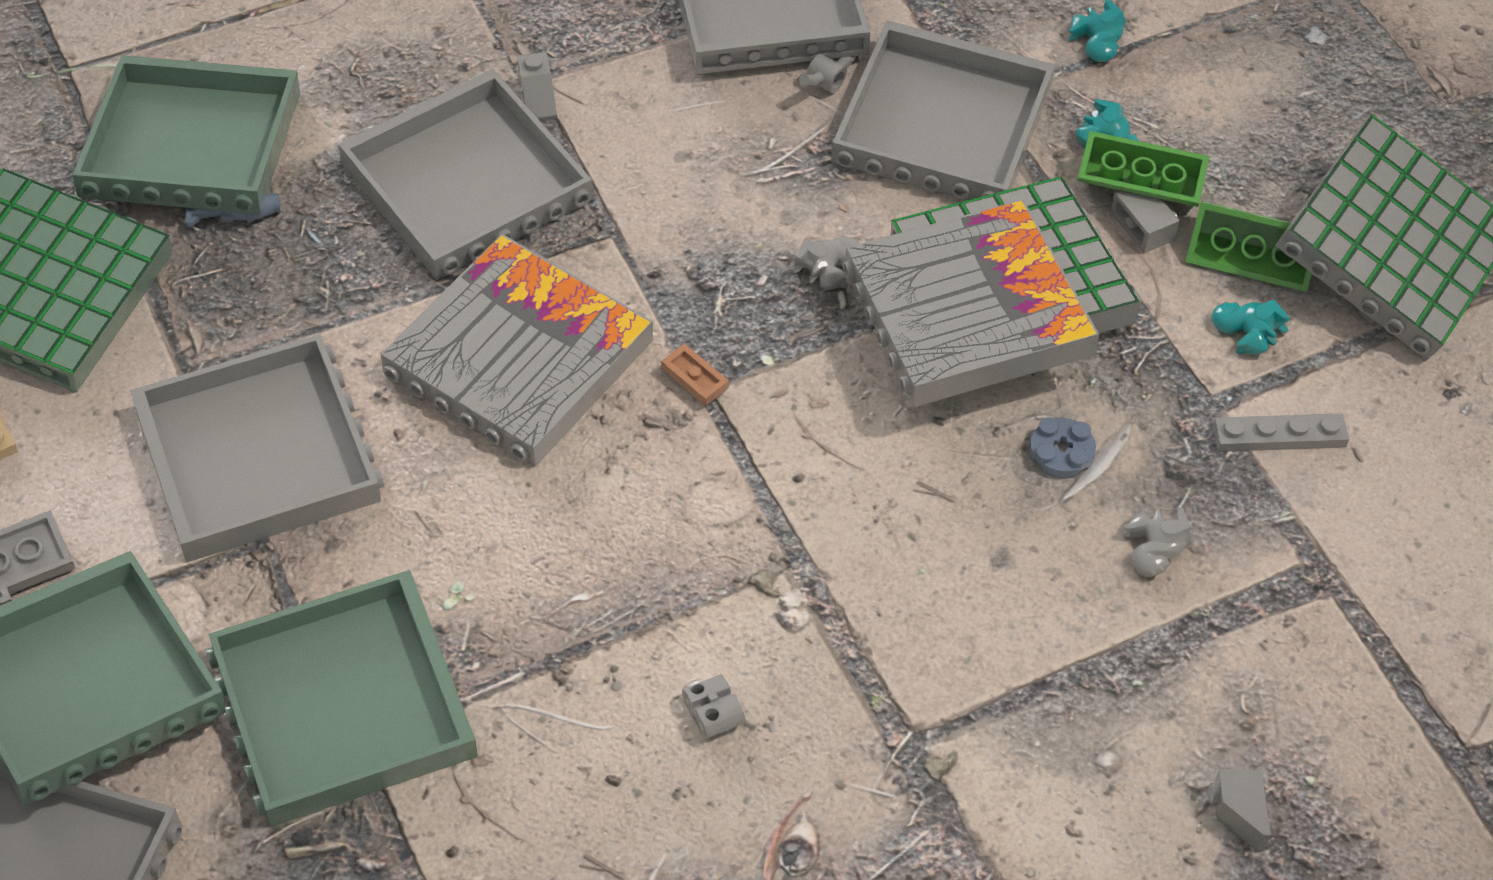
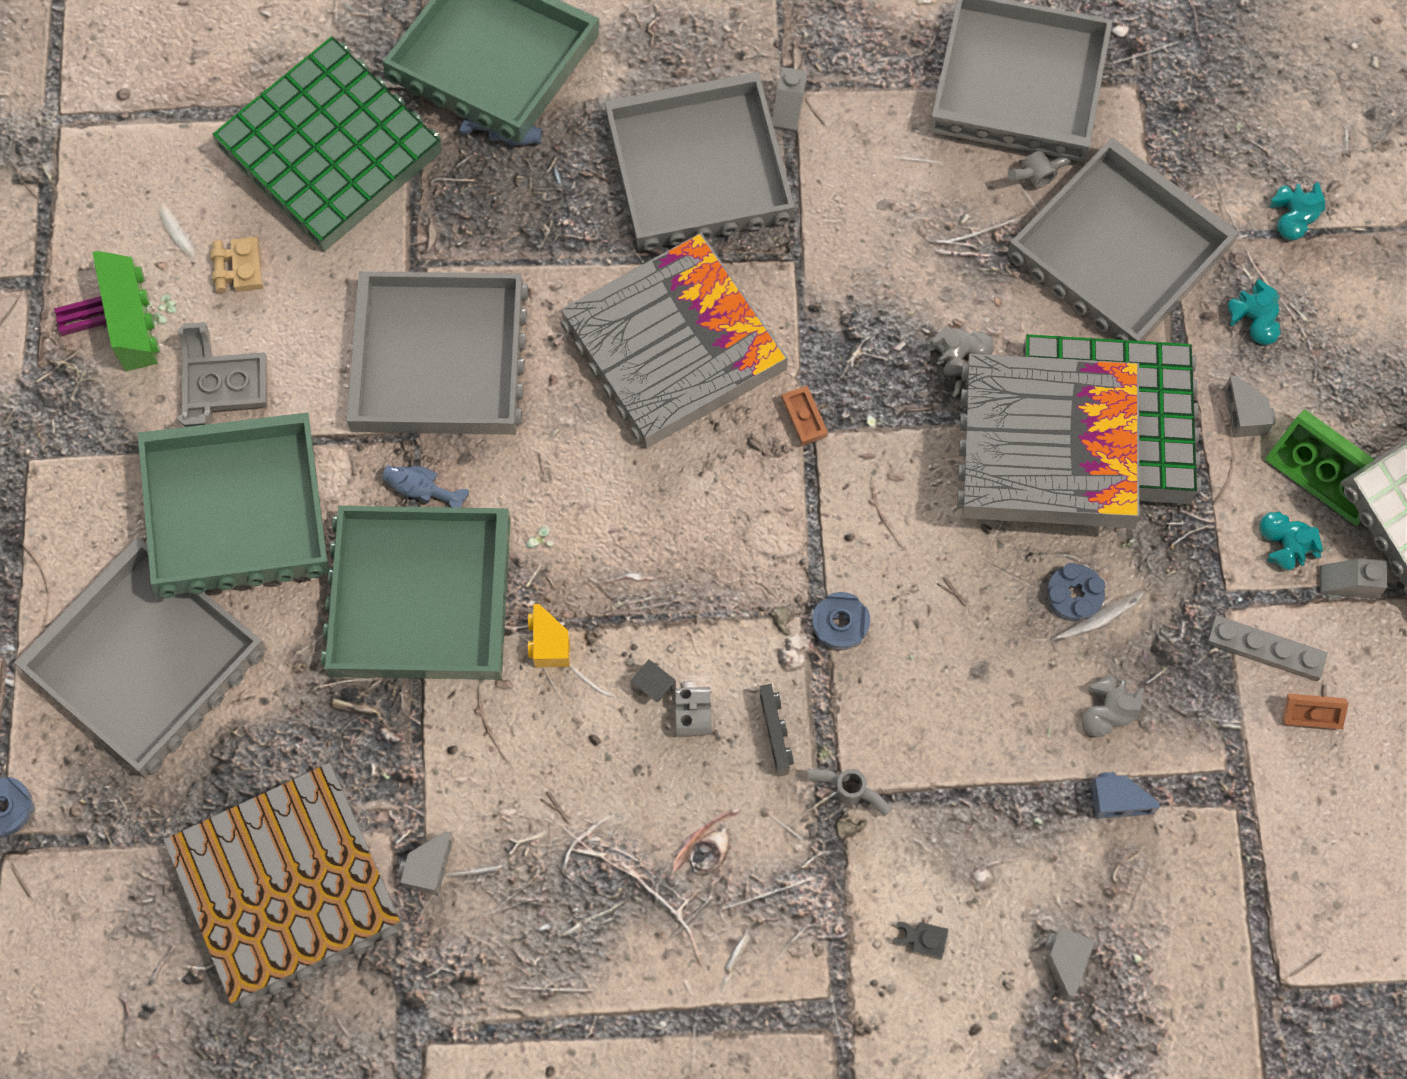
camera: 25 degrees right, 15 degrees up
bright green slope [1077,131,1210,207] -> none
none -> sand blue animal [382,465,469,508]
none -> yellow slope [528,604,570,668]
none -> dark grey panel [630,659,676,702]
none -> dark grey plate [759,684,794,777]
none -> light grey piece [807,768,892,817]
none -> sand blue plate [812,592,870,650]
none -> dark grey plate [892,921,948,960]
none -> sand blue slope [1091,772,1160,819]
none -> nougat plate [1282,693,1348,729]
none -> light grey slope [1320,558,1387,599]

